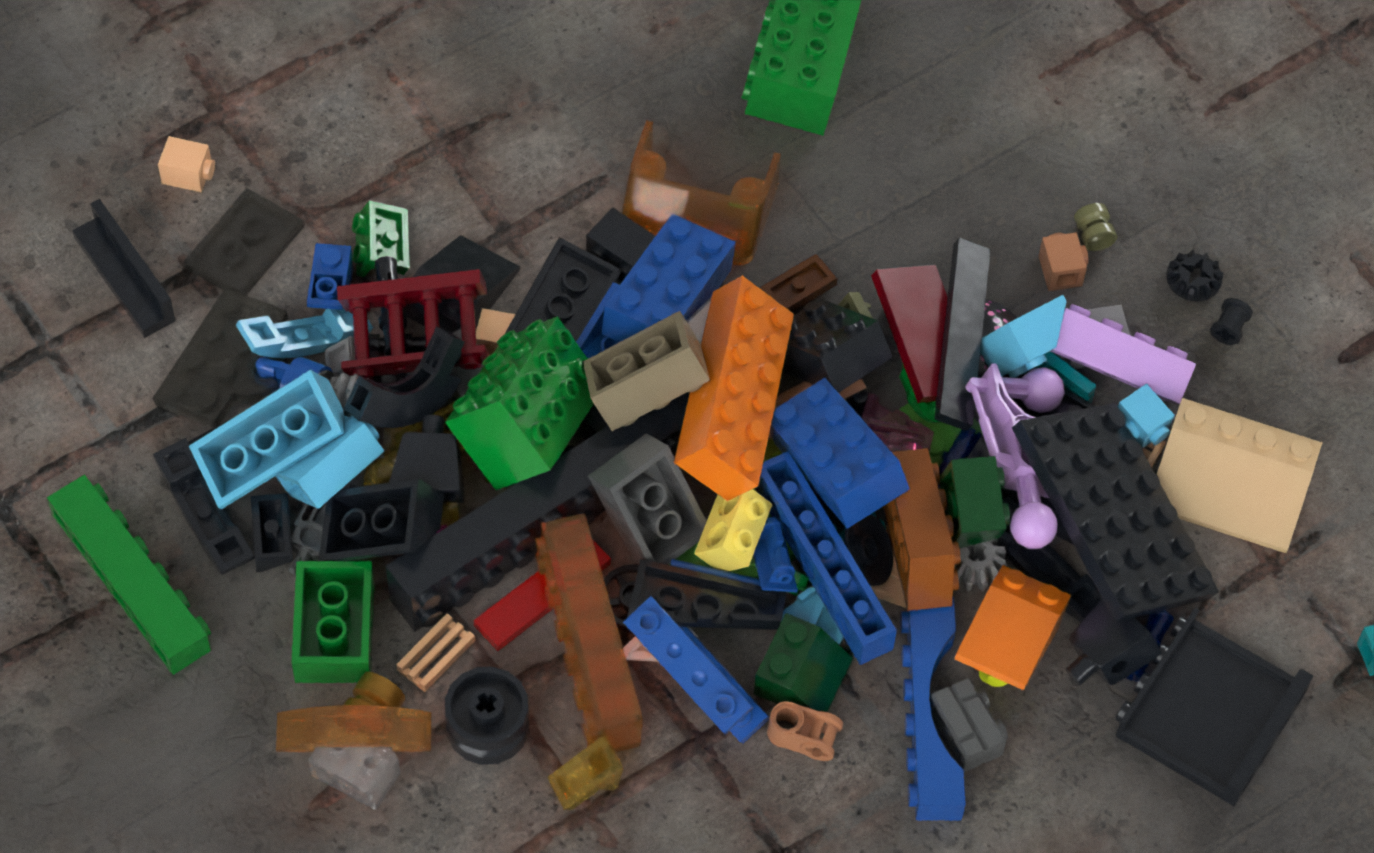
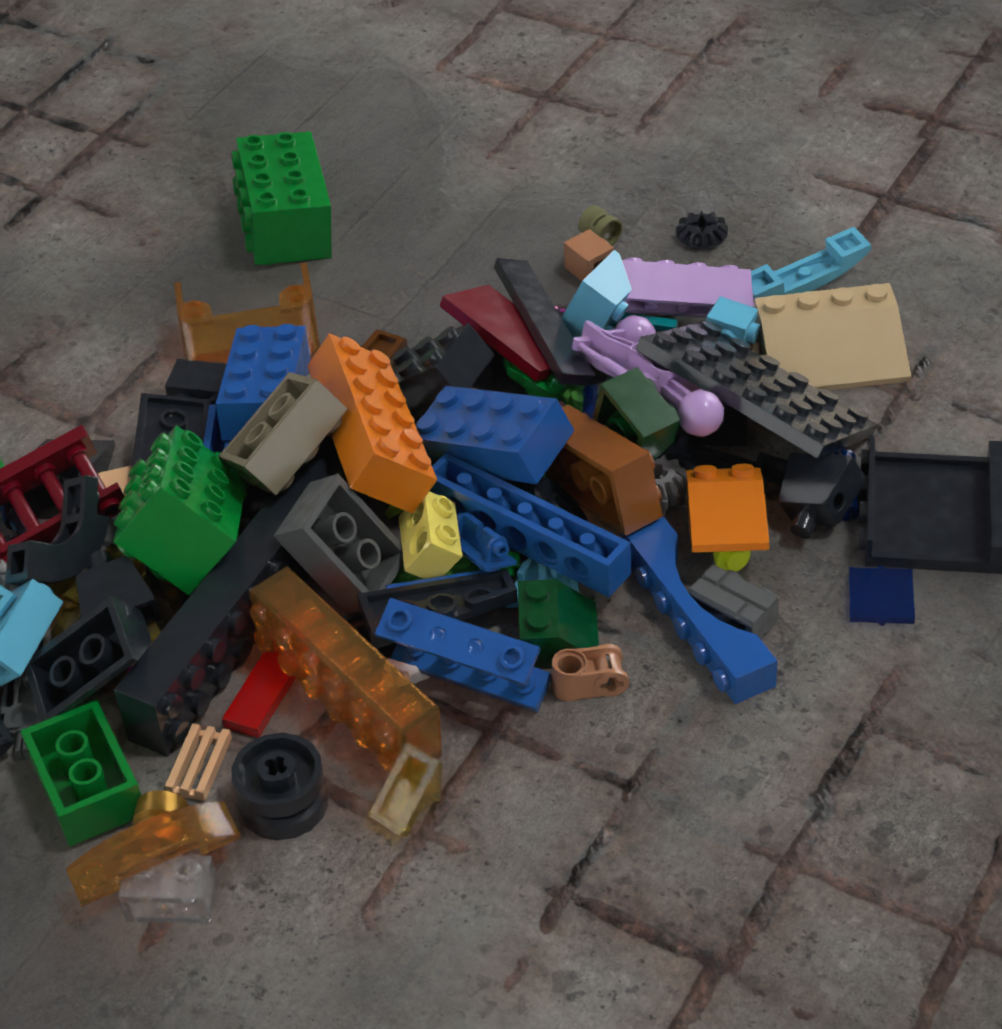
camera: 20 degrees left, 15 degrees down
black bush [1210,298,1253,345] -> none
none -> medium azure slope [751,227,871,300]
none -> clear blue piece [849,565,915,626]

